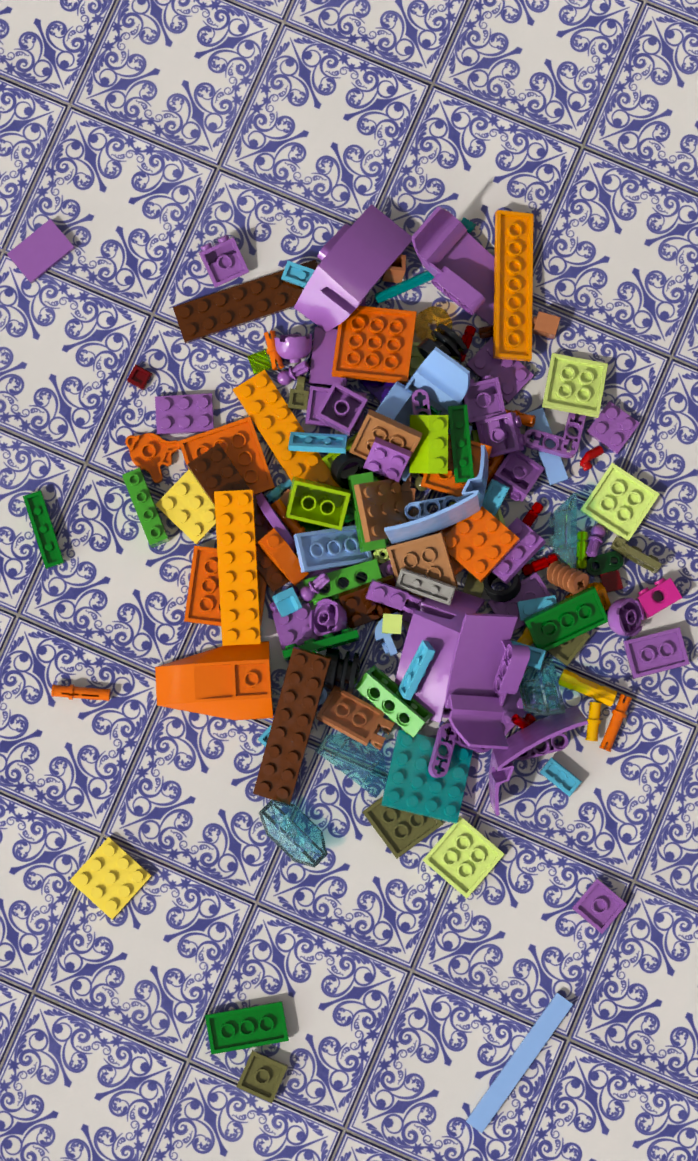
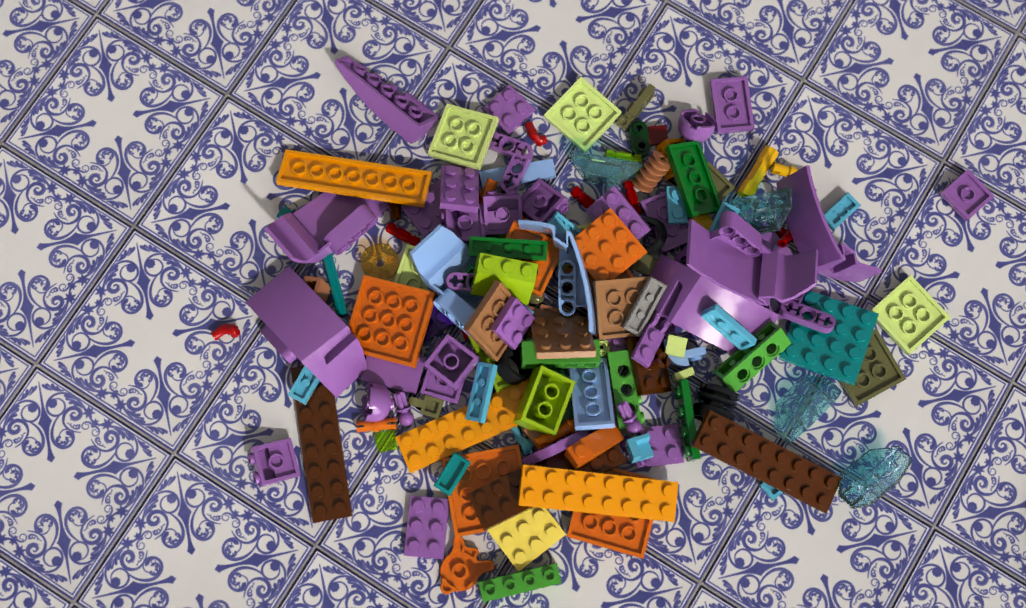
camera: 90 degrees left, 5 degrees down
dark red tile [126,364,153,391] -> none
orange wedge [155,641,273,720] -> none
medium lavender cylinder [309,599,347,637] -> none
nougat tile [316,685,395,750] -> none
black wheel [417,323,468,361] -> none
nougat brick [532,311,561,339] -> none
medium lavender axle [586,524,606,557] -> none
orange pin [599,694,632,752] -> none
dark pink brick [635,578,683,619] -> none
none -> red arm [210,323,240,340]
none -> medium lavender wedge [334,56,440,144]
none -> teal tile [433,452,471,496]
none -> medium lavender plate [439,165,479,213]
none -> yellowish green tile [672,367,695,383]

